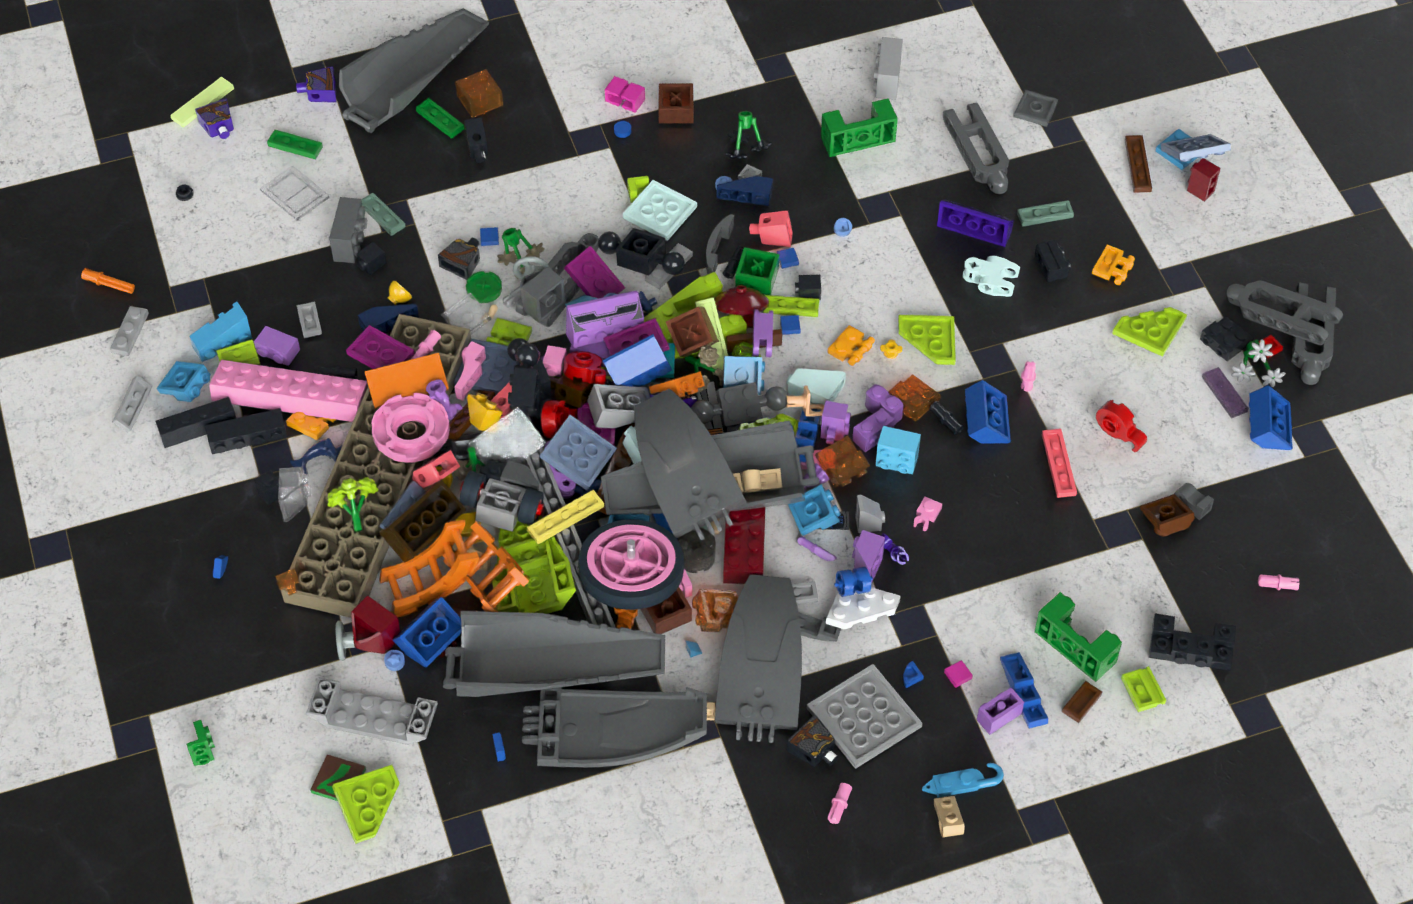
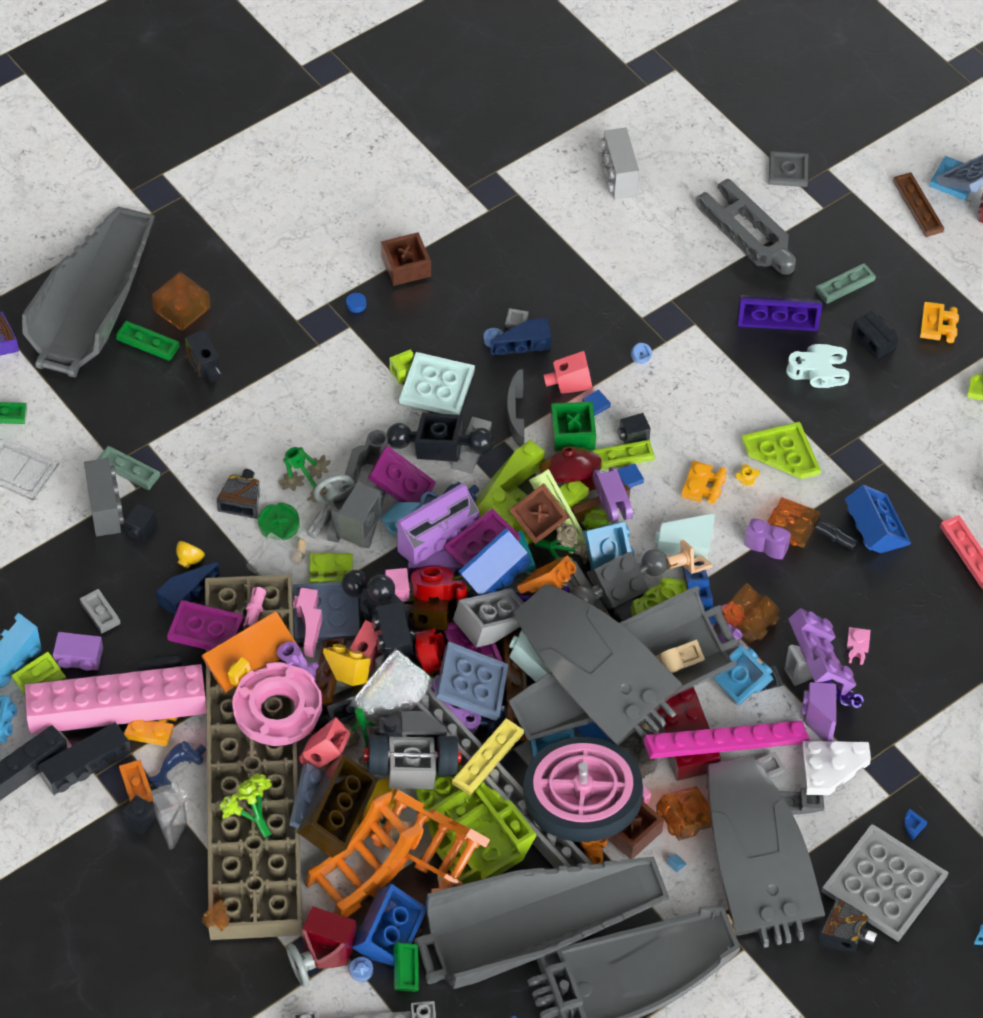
camera: 20 degrees left, 0 degrees up
blue tile [213,555,228,579] -> none
blue tile [480,227,499,246] -> none
dark pink piece [605,76,645,113] -> none
black axle [723,246,744,279] -> none
plant [725,111,772,159] -> none
medium lavender piece [797,536,837,561] -> none
green plate [821,98,898,157] -> none
medium lavender brick [821,401,851,445] -> none
bright pink axle [827,783,852,824] -> none
blue wheel [834,567,873,597] -> none
medium lavender brick [853,408,895,452] -> none
medium azure brick [876,426,921,474] -> none
dark pink tile [944,660,973,688] -> none
bright pink axle [1021,361,1036,391] -> none
none -> orange plate [119,760,154,802]
none -> yellow plate [227,657,251,687]
none -> green tile [394,942,419,992]
none -> dark pink plate [643,721,809,759]
none -> medium lavender piece [789,608,856,695]

